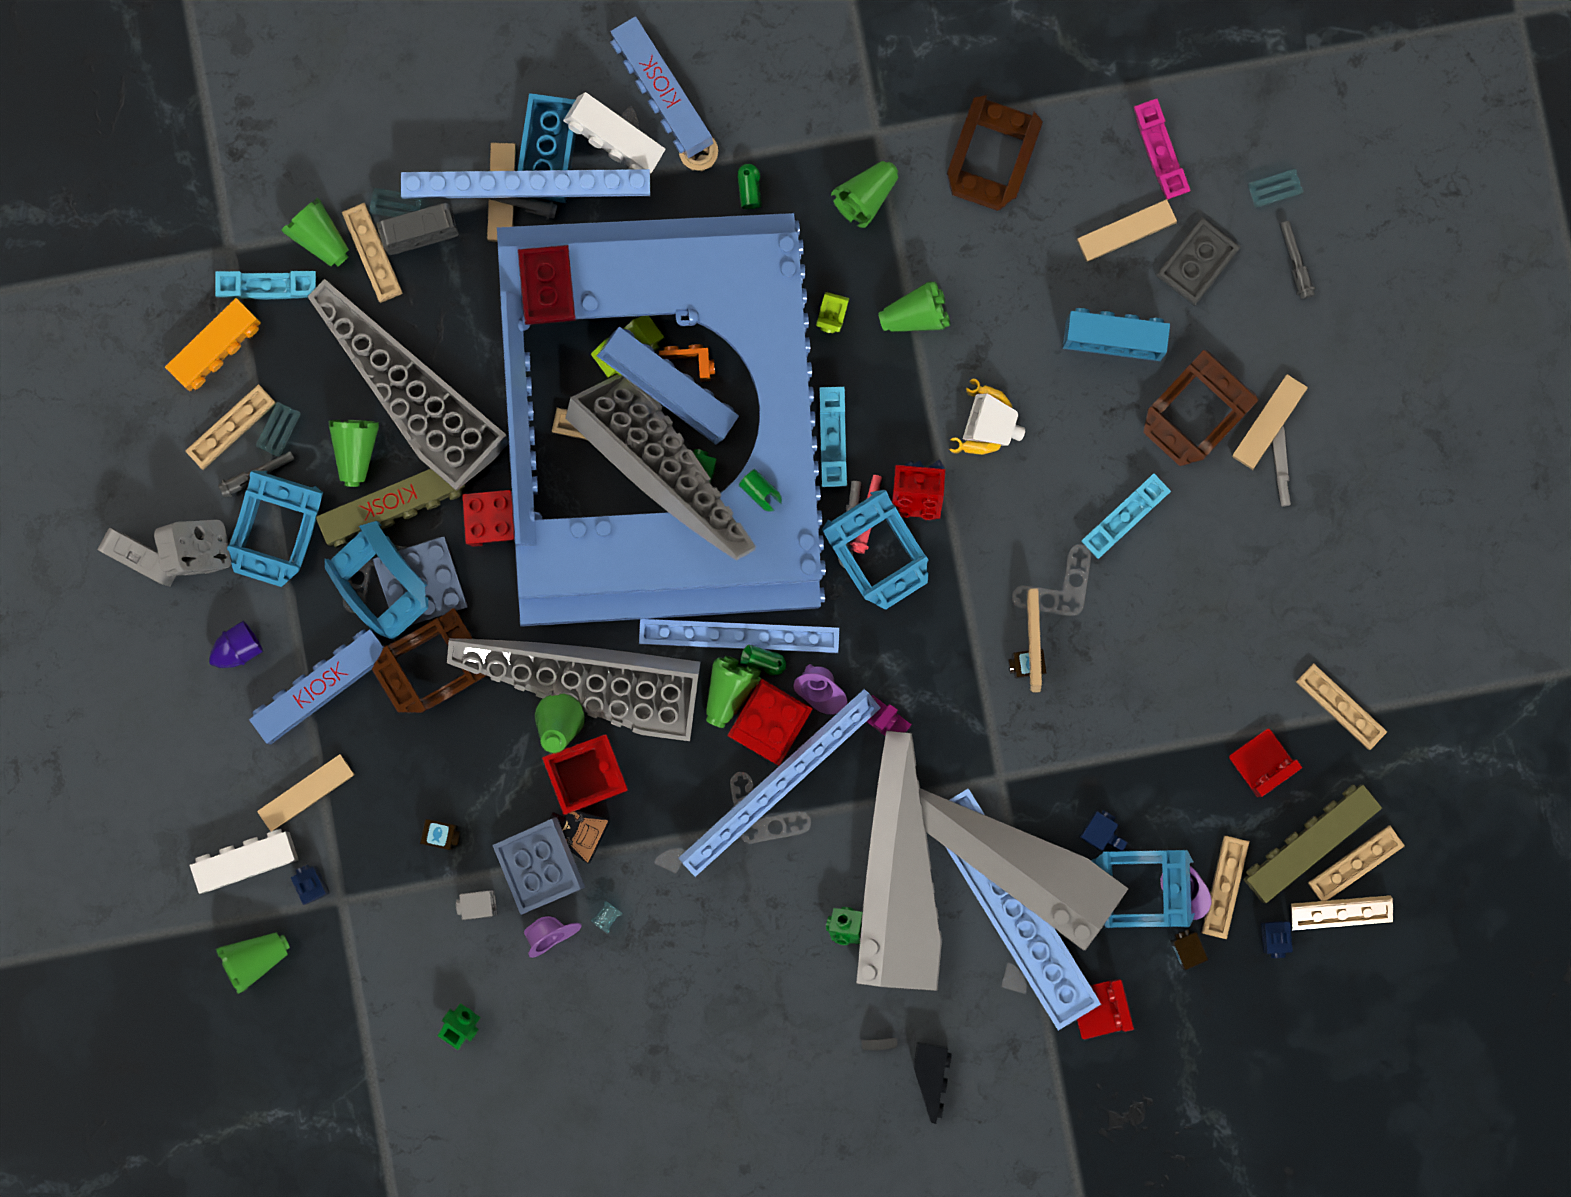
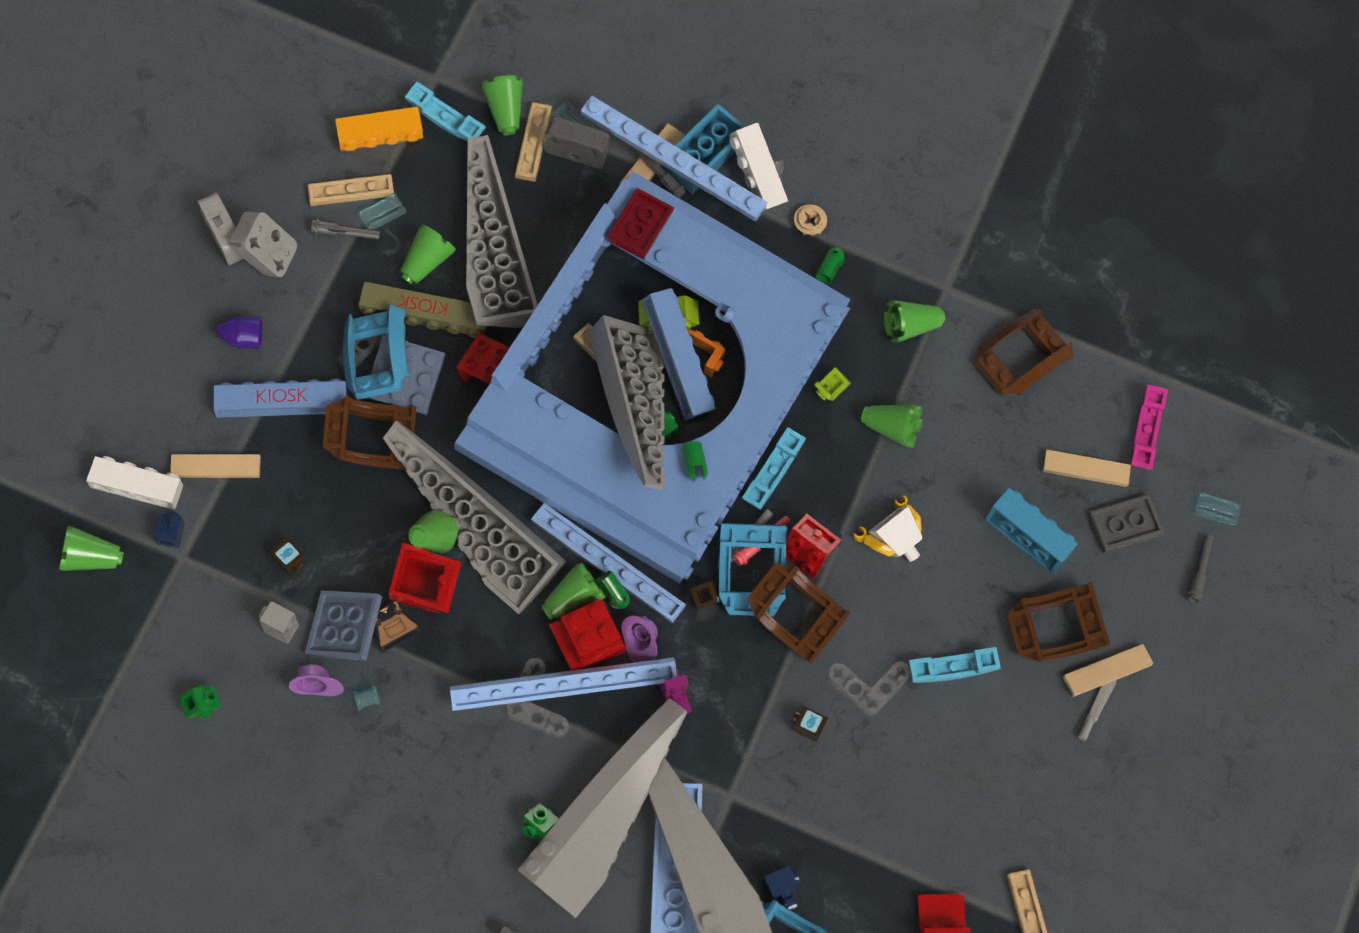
camera: 25 degrees right, 15 degrees down
dark azure wedge [227,471,323,587] -> none
medium blue brick [610,16,713,159] -> none
clear tile [654,849,686,874] -> none
tan tile [1027,589,1042,692] -> none
none -> dark brown brick [690,580,721,609]
none -> reddish brown wedge [748,563,851,664]

